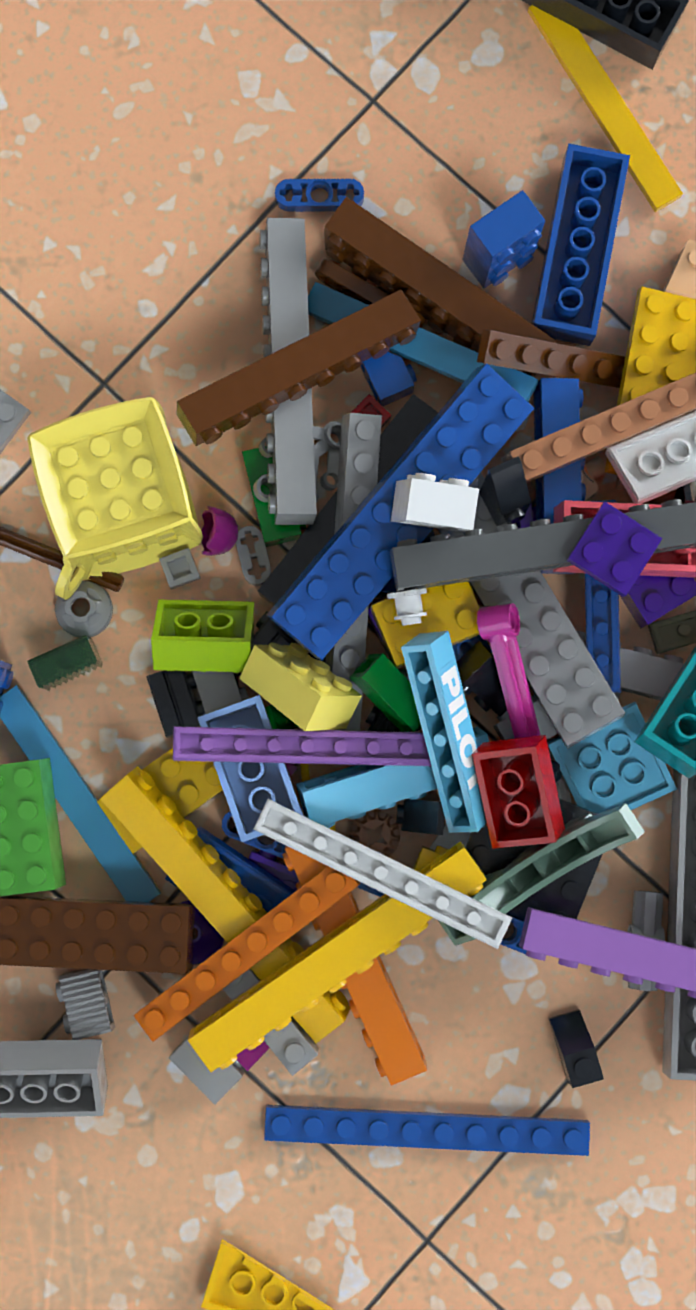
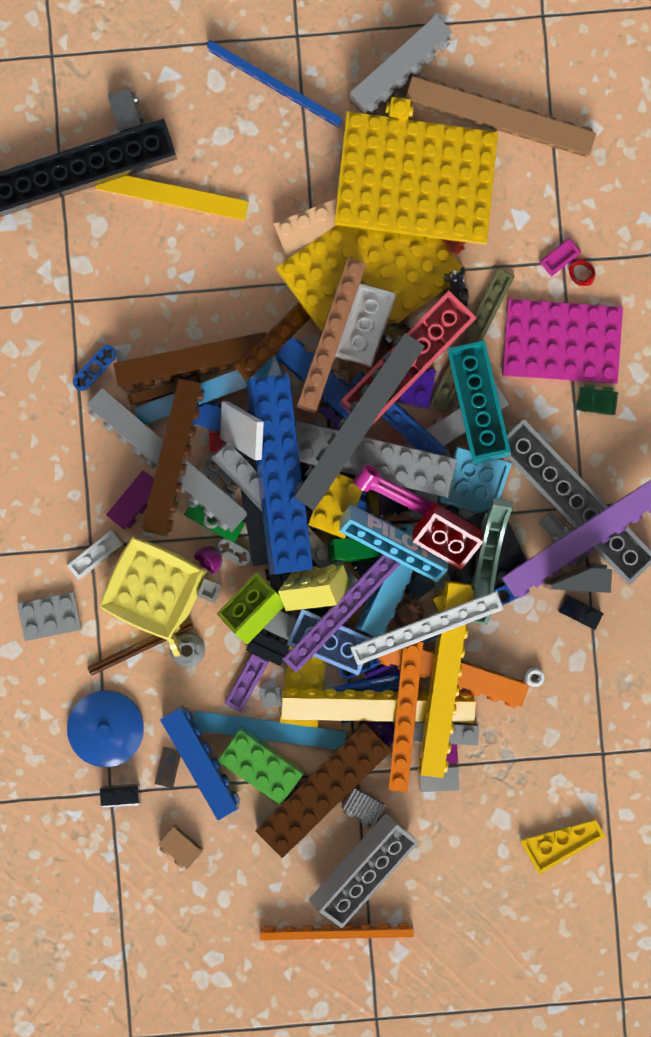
camera: 45 degrees left, 5 degrees up
clear green brick [27,635,103,691] -> none
blue plate [264,1105,590,1156] -> none
white brick [387,588,427,626] -> none
white brick [391,473,479,531] -> none
blue brick [462,190,546,289] -> none
black slope [479,456,531,526] -> none
blue brick [531,144,630,346] -> none
dark purple plate [566,501,663,597] -> none
none -> white tile [67,529,124,580]
none -> magenta brick [106,470,154,530]
none -> white tile [220,401,264,460]
none -> medium lavender tile [225,654,269,712]
none -> light grey plate [261,687,281,708]
none -> white plate [525,668,544,687]
none -> dark grey slope [544,563,612,593]

